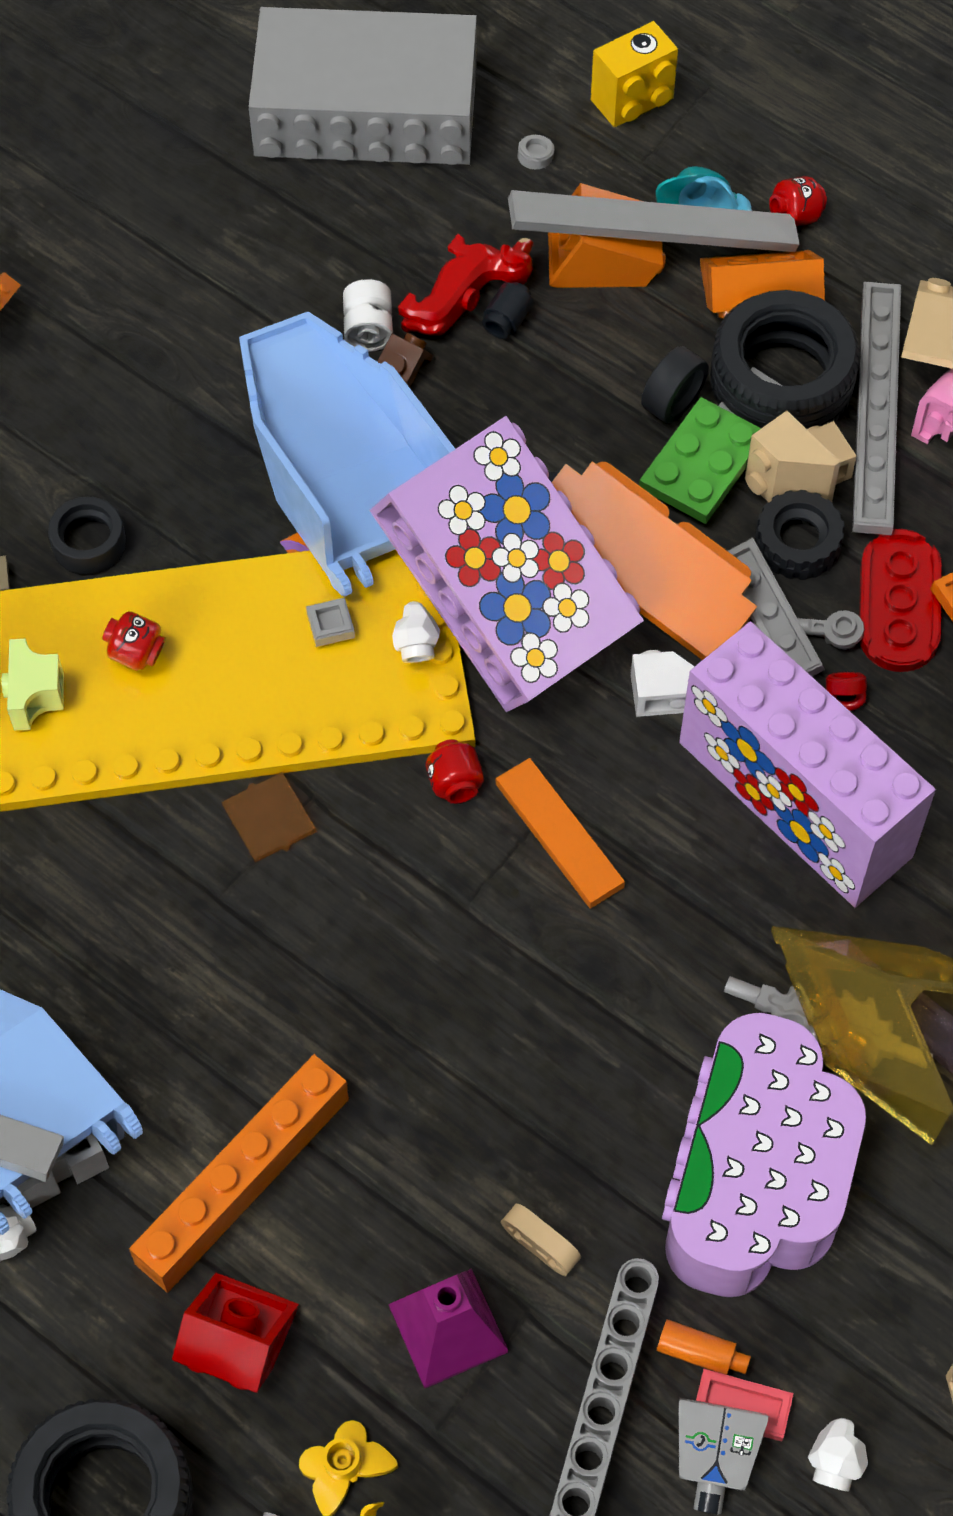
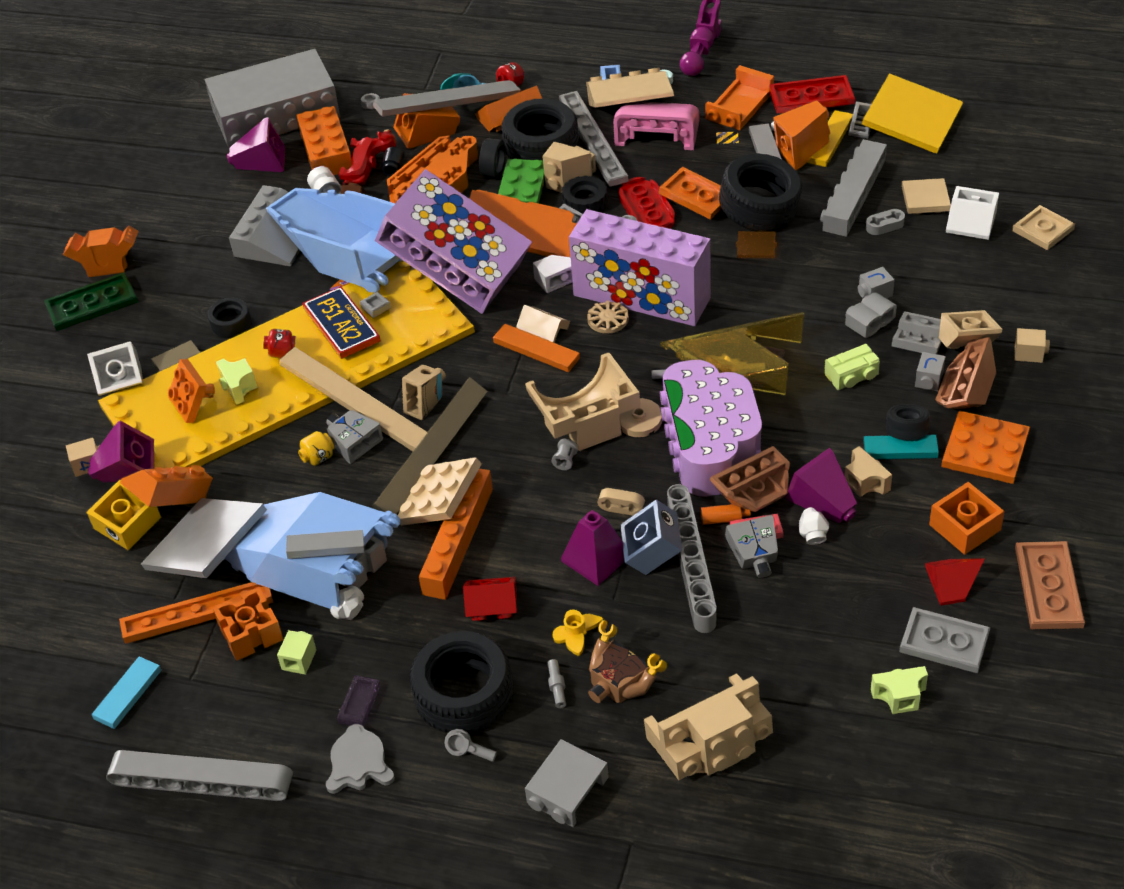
camera: 20 degrees left, 15 degrees down
clear orange piece [222,772,316,862] -> none
white rock [392,601,440,663] -> none
red head [425,739,484,804] -> none
yellow brick [591,21,678,128] -> none
none -> magenta slope [227,117,285,172]
none -> light grey slope [229,185,300,266]
none -> tan tile [280,347,427,451]
none -> orange brick [296,106,352,175]
none -> yellow head [298,431,334,466]
none -> tile [302,286,381,359]
none -> light grey torso [326,410,383,464]
none -> dark tan tile [372,377,487,514]
none -> orange connector [387,136,478,203]
none -> tan plate [397,458,481,526]
none -> tan torso [402,365,446,420]
none -> panel [516,305,570,343]
none -> tan piece [525,353,641,451]
none -> light grey bush [551,439,578,470]
none -> tan wheel [587,300,629,333]
none -> tan plate [619,398,662,437]
none -> sand blue brick [621,500,682,575]
none -> nougat wedge [710,446,790,512]
none -> magenta slope [785,448,857,523]

